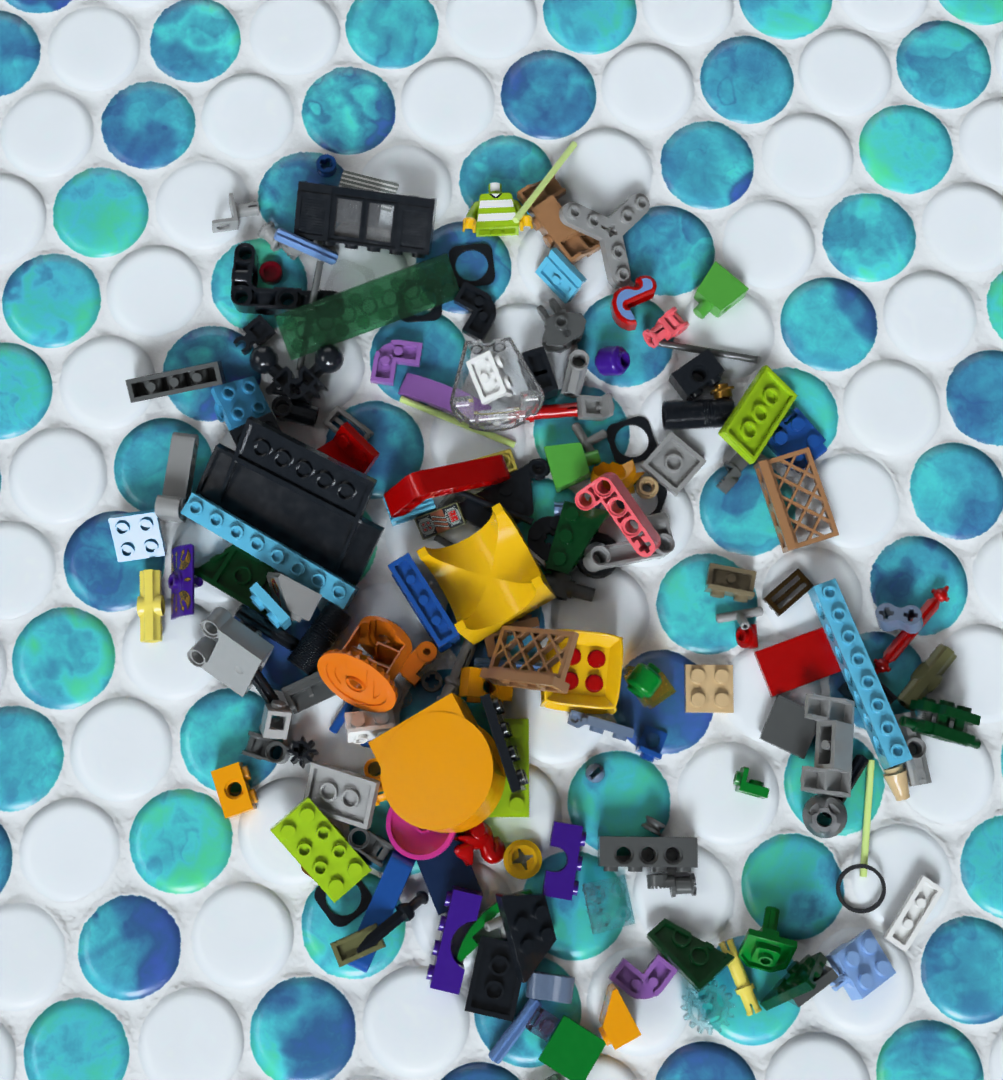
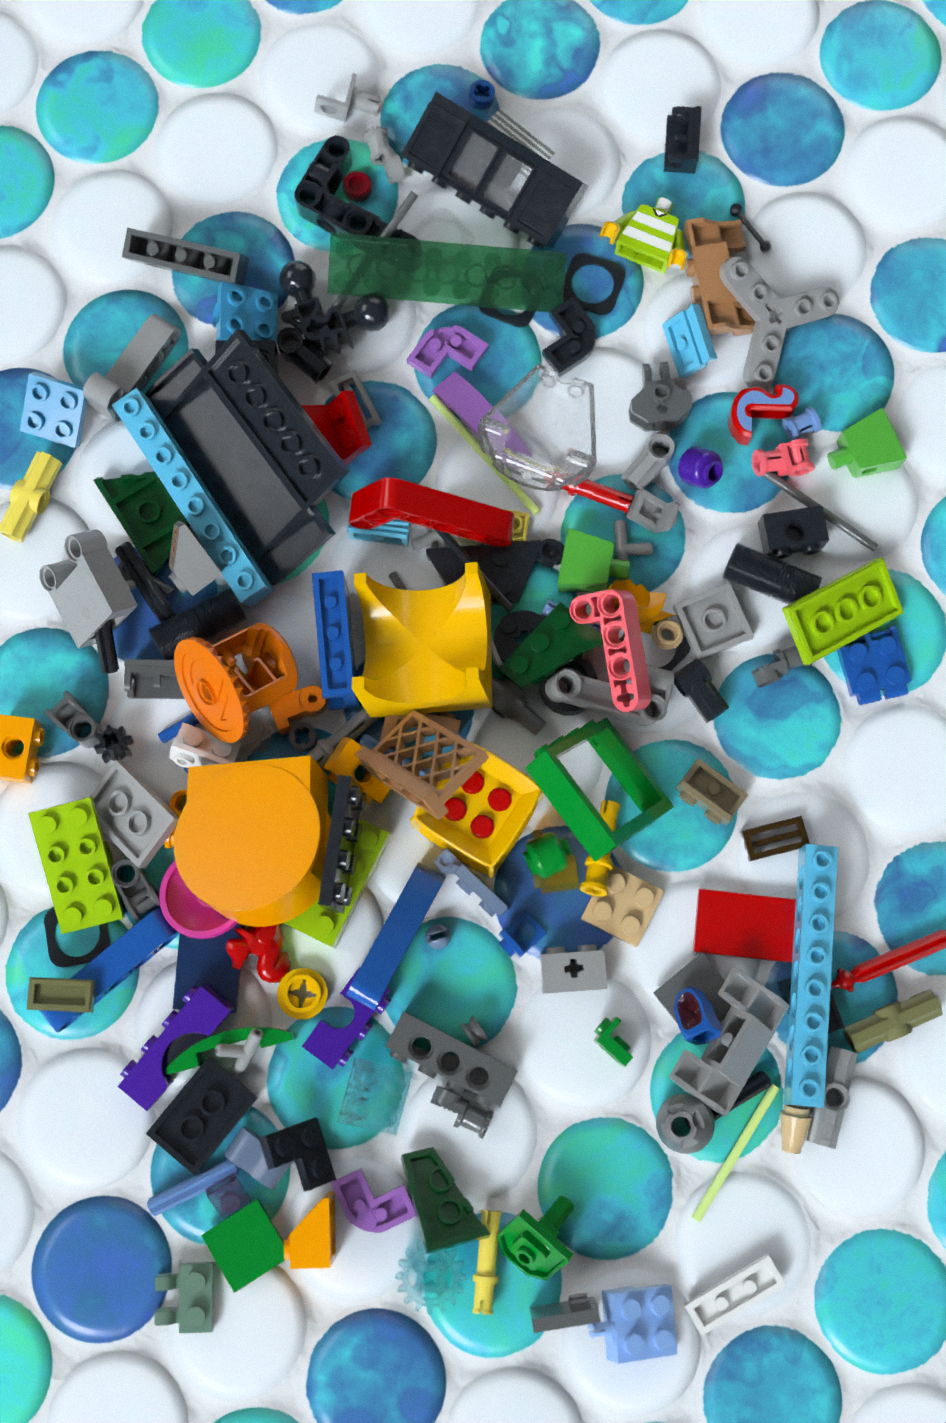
camera: 30 degrees right, 0 degrees up
dark purple shield [168,544,203,620] -> none
black plate [233,314,276,355] -> none
medium azure plate [249,582,292,630] -> none
light grey brick [259,700,292,740] -> none
medium blue axle [274,228,338,265] -> none
black sword [356,891,429,953] -> none
tile [414,501,467,540] -> none
white bracket [466,350,513,405] -> none
black wing [495,893,557,983] -> none
yellowish green axle [513,141,577,223] -> none
black brick [521,346,558,403] -> none
black piece [606,416,657,465] -> none
pearl gold plate [710,383,735,399] -> none
light grey piece [716,606,763,630] -> none
red plate [736,624,758,649] -> none
medium nougat fence [754,447,839,553] -> none
dark green wing [759,952,827,1011] -> none
black piece [836,864,886,913] -> none
sand blue axle [875,603,923,634] -> none
dark green piece [899,697,981,749] -> none
none -> black plate [259,1117,337,1192]
none -> blue beam [346,862,446,1011]
none -> green window [525,718,674,862]
none -> light grey brick [540,945,608,994]
none -> yellow pin [580,800,621,896]
none -> black hinge [663,106,702,174]
none -> black piece [674,658,729,724]
none -> blue rock [674,987,722,1045]
none -> black hinge [730,203,771,252]
none -> medium blue bush [782,406,822,441]

